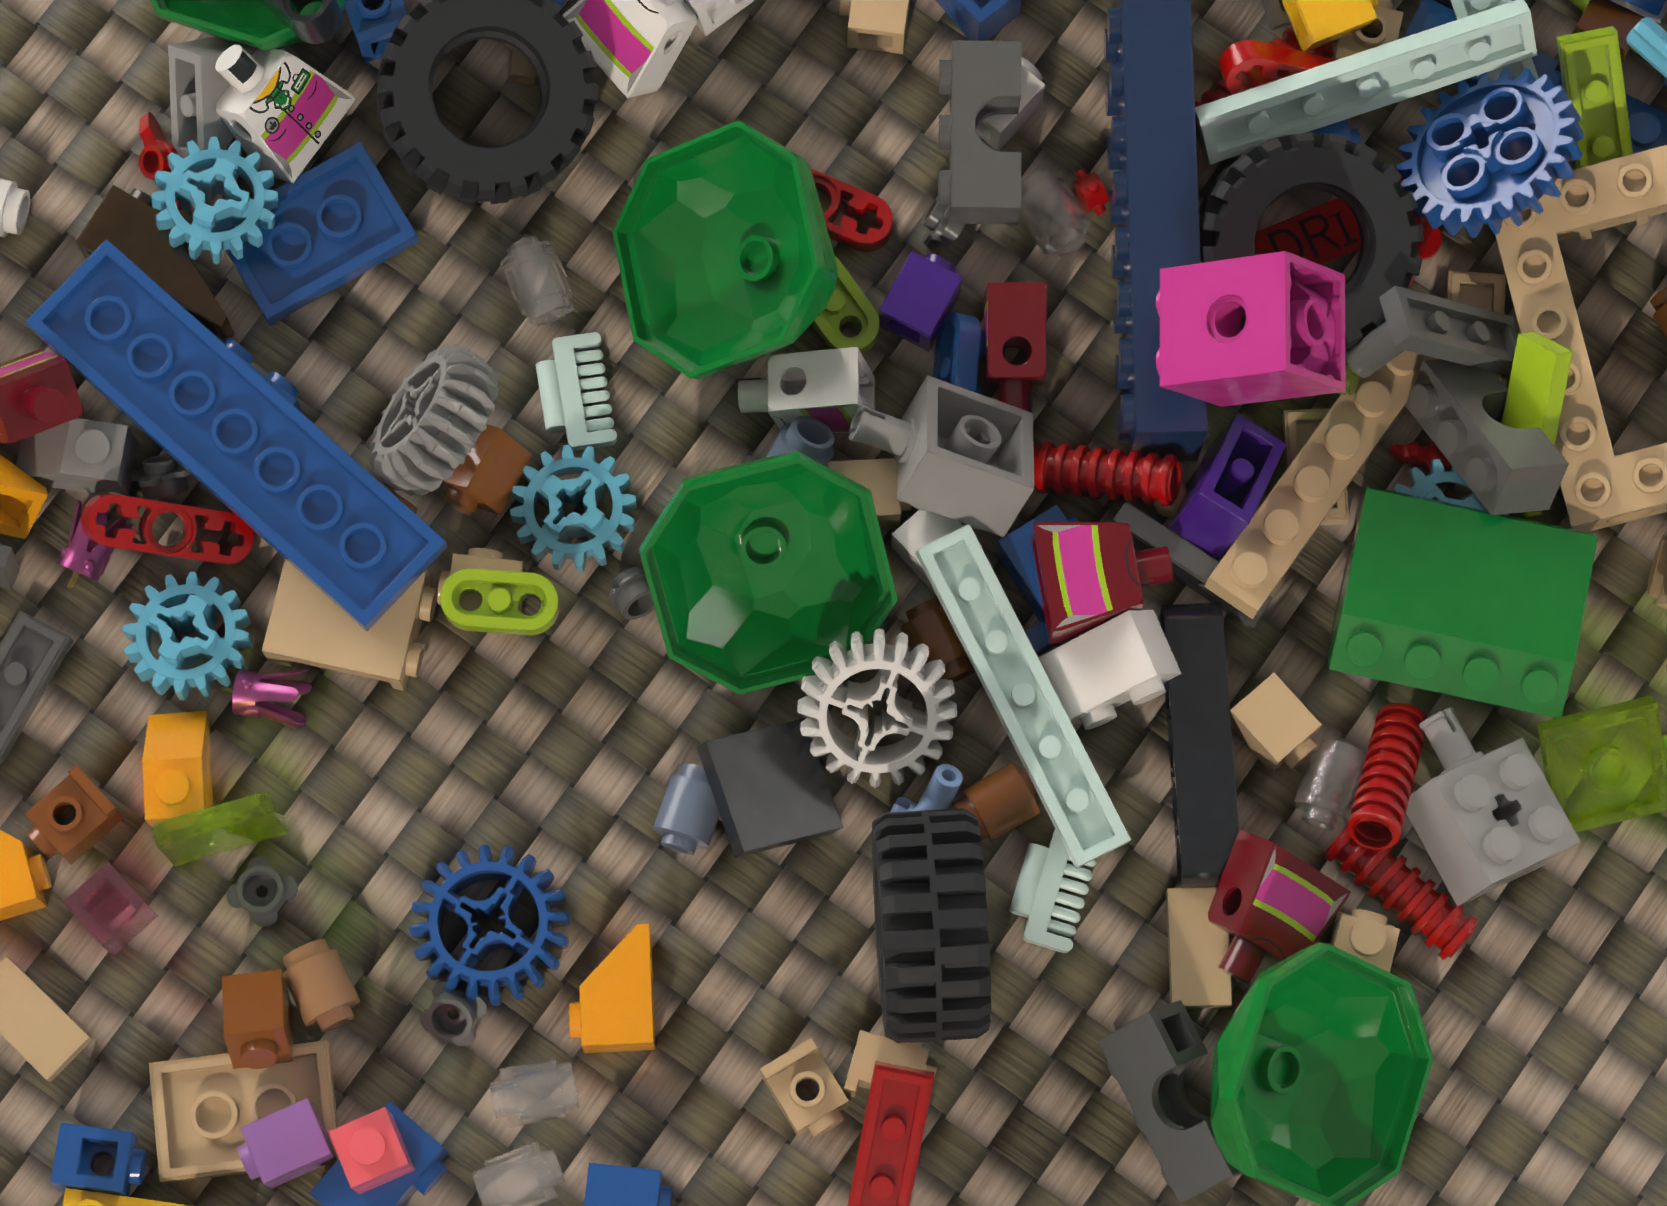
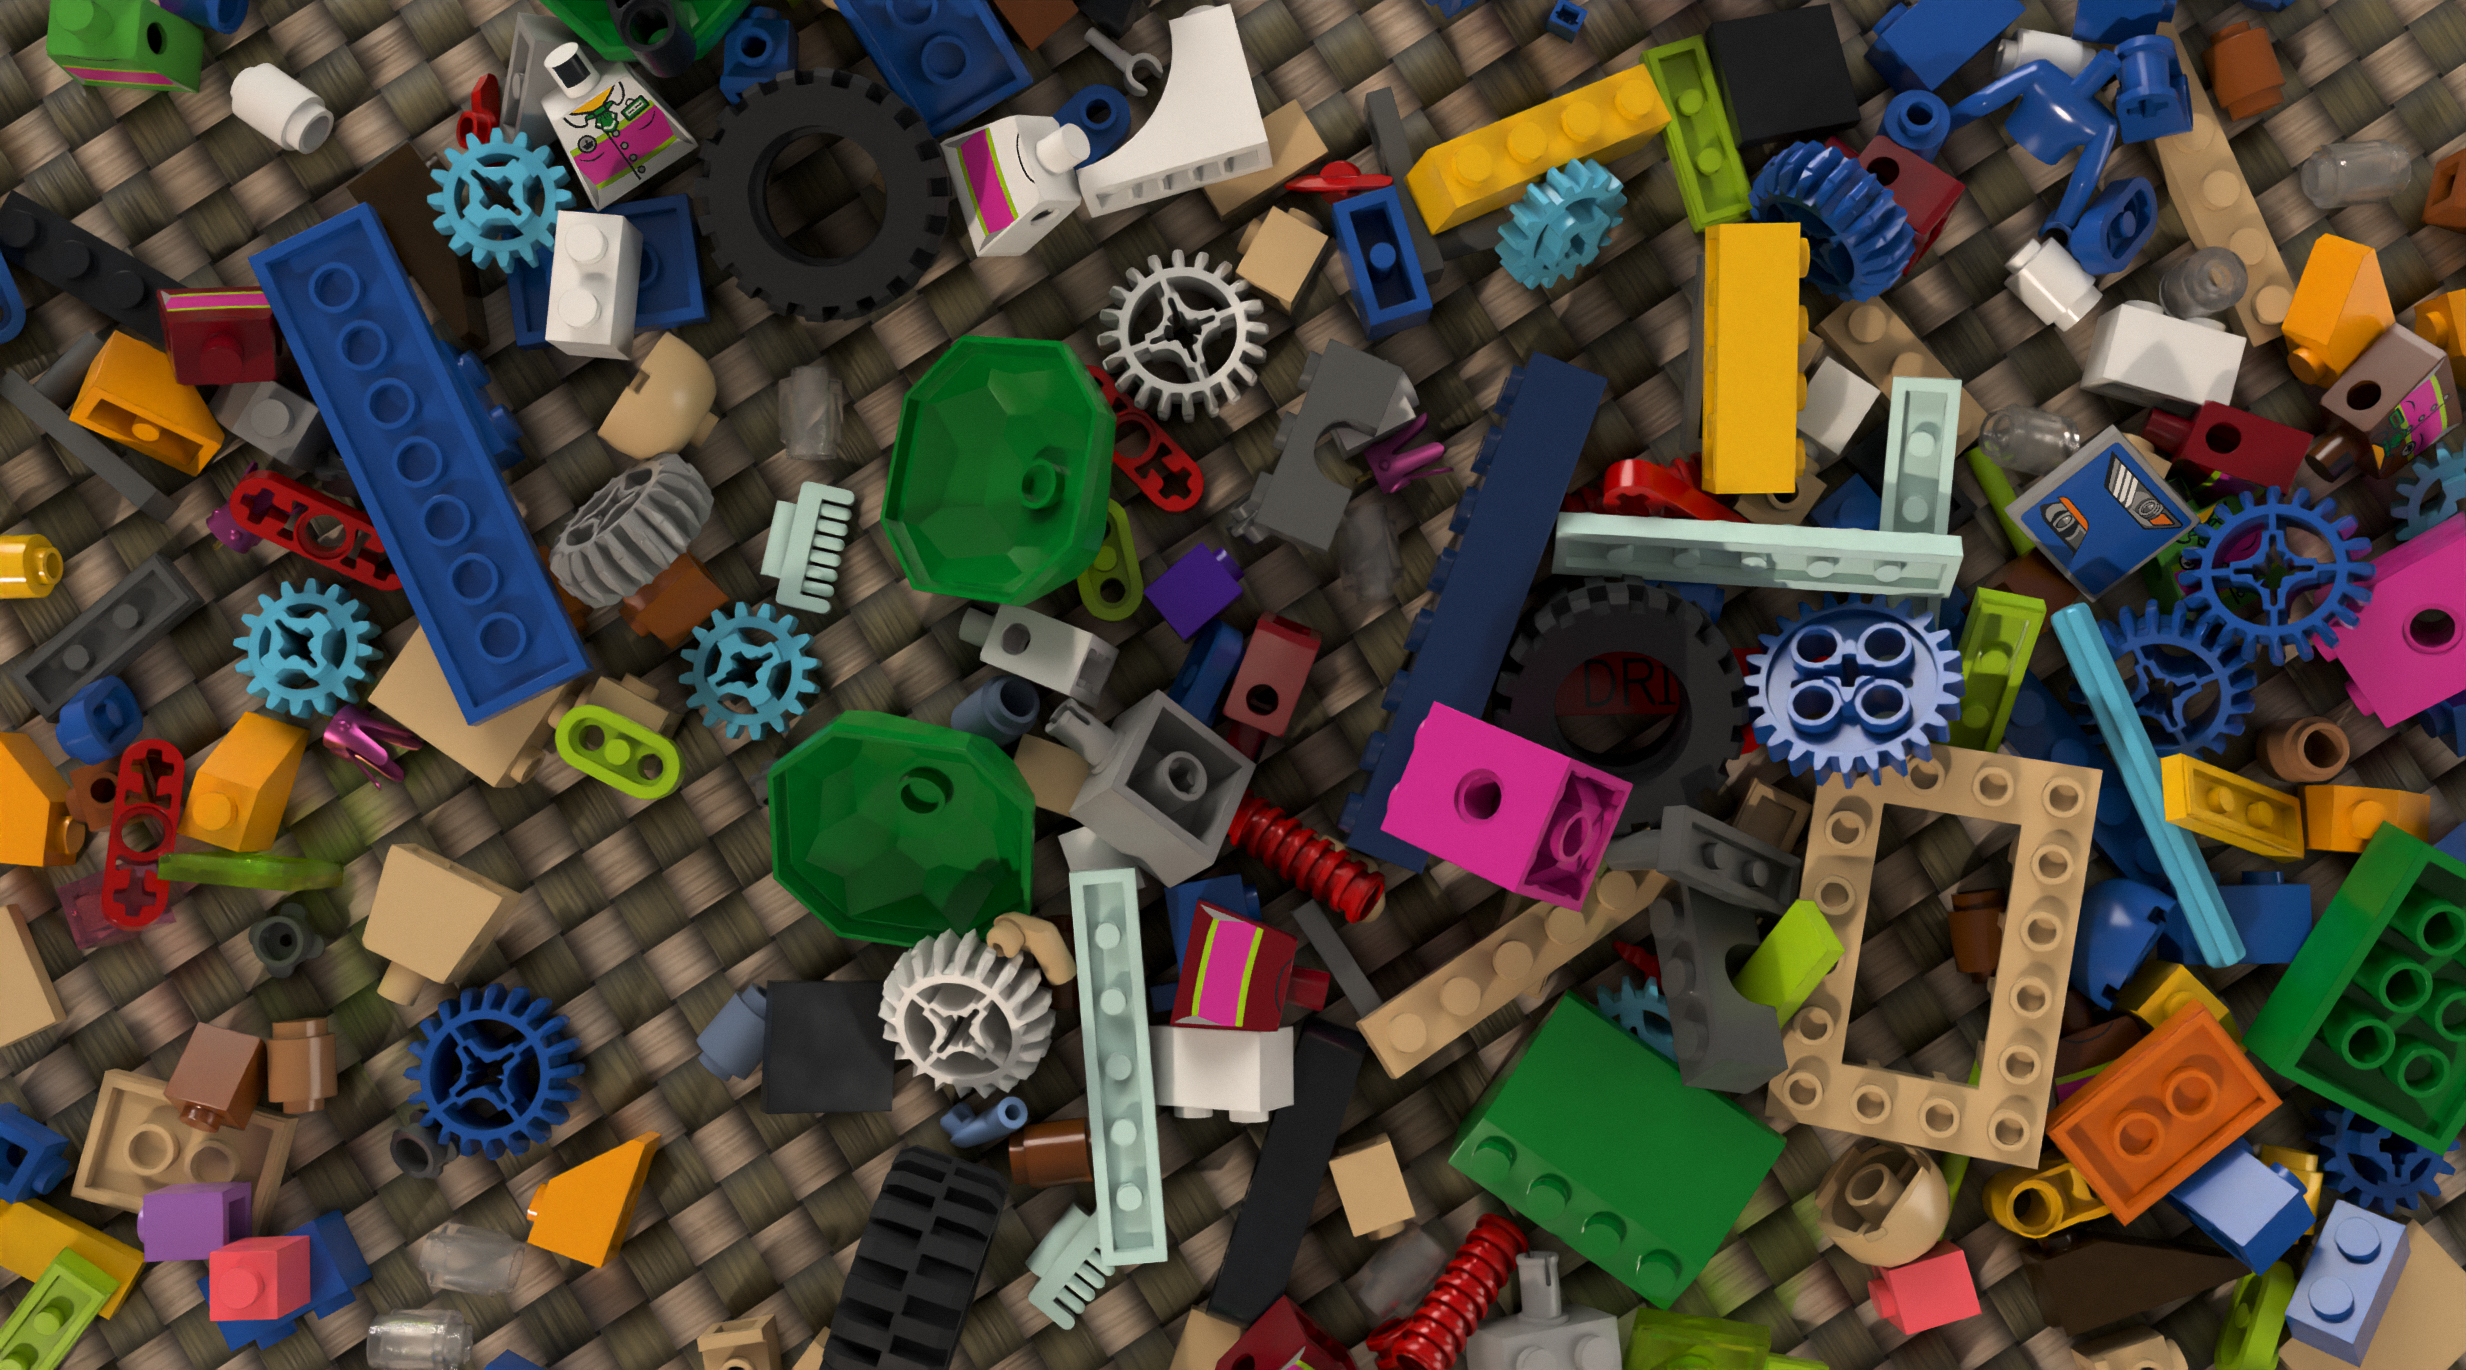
camera: 25 degrees right, 10 degrees up
red piece [1073,169,1109,216] -> none
dark purple brick [1169,413,1286,559] -> none
none -> blue plate [55,675,143,766]
none -> red beam [100,739,185,931]
none -> tan torso [362,843,522,1006]
none -> white brick [545,210,644,360]
none -> tan cylinder [597,331,720,460]
none -> tan arm [986,911,1077,985]
none -> white gear [1097,249,1269,423]
none -> flat silver piece [1355,412,1454,495]

